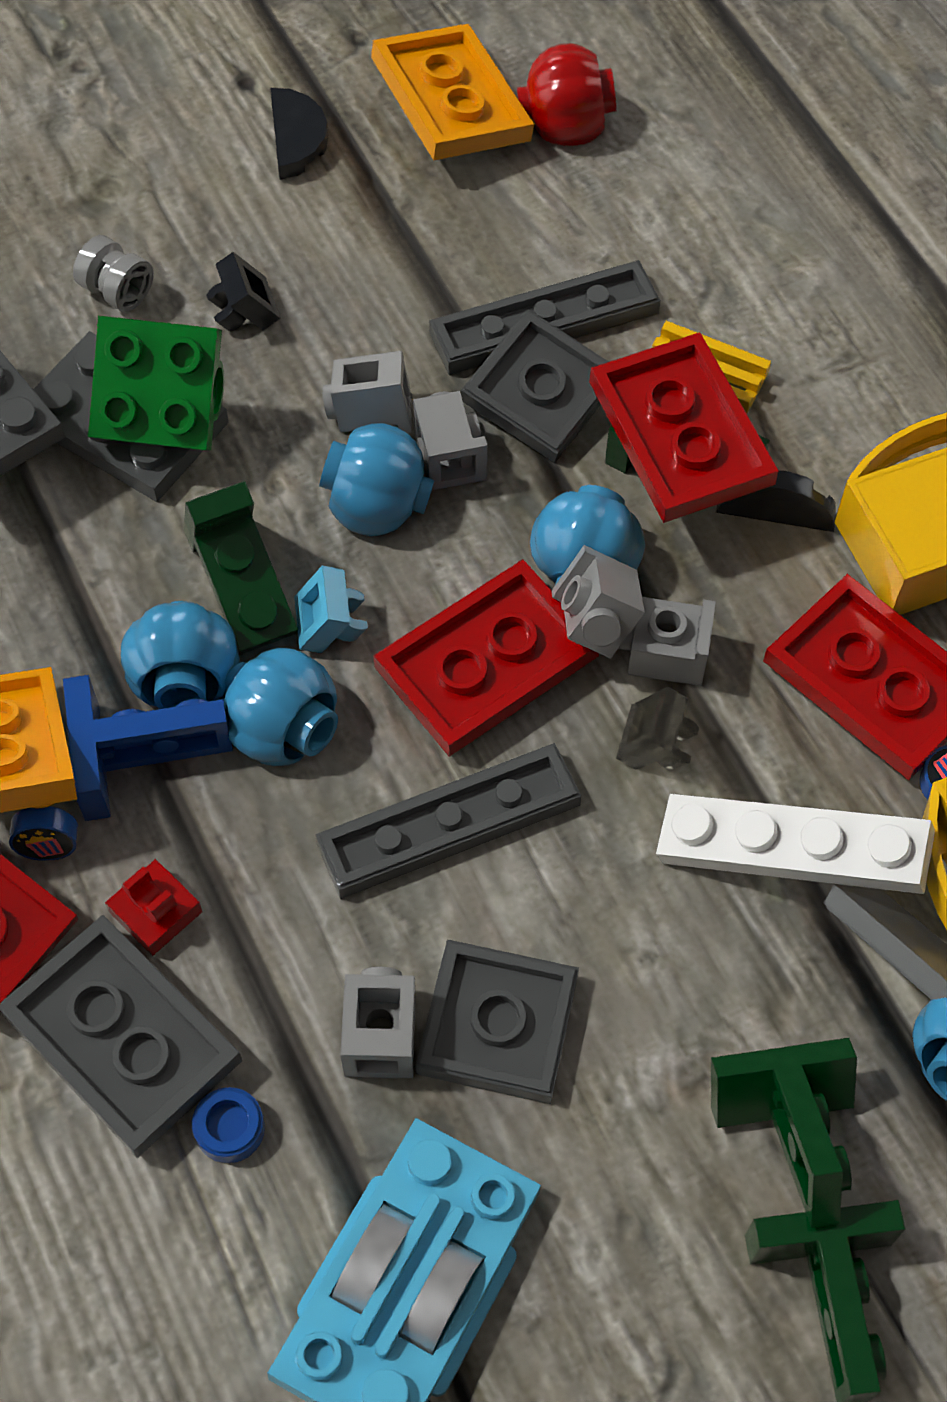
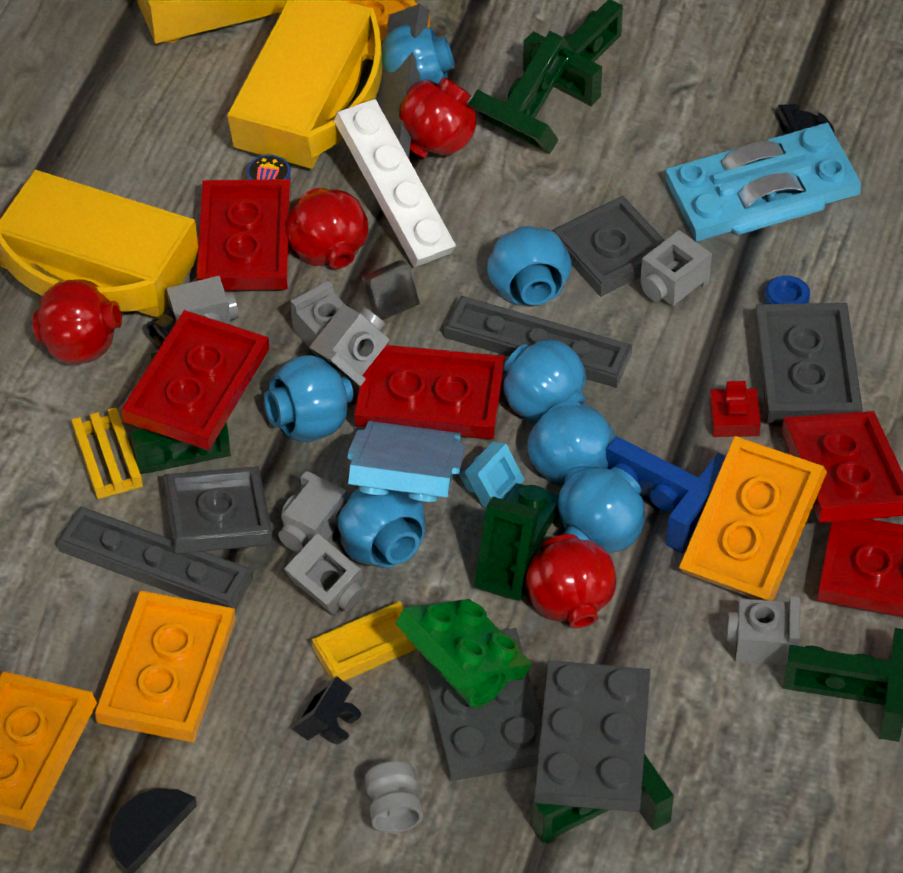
camera: 135 degrees left, 10 degrees down
none -> red plant [33,279,122,364]
none -> light orange plate [95,590,236,743]
none -> light grey brick [166,276,239,325]
none -> red plant [285,188,369,269]
none -> yellow tile [312,601,416,681]
none -> medium azure piece [347,421,465,502]
none -> red plant [399,76,476,158]
none -> dark azure plant [487,226,572,305]
none -> dark azure plant [503,340,587,423]
none -> red plant [526,534,616,628]

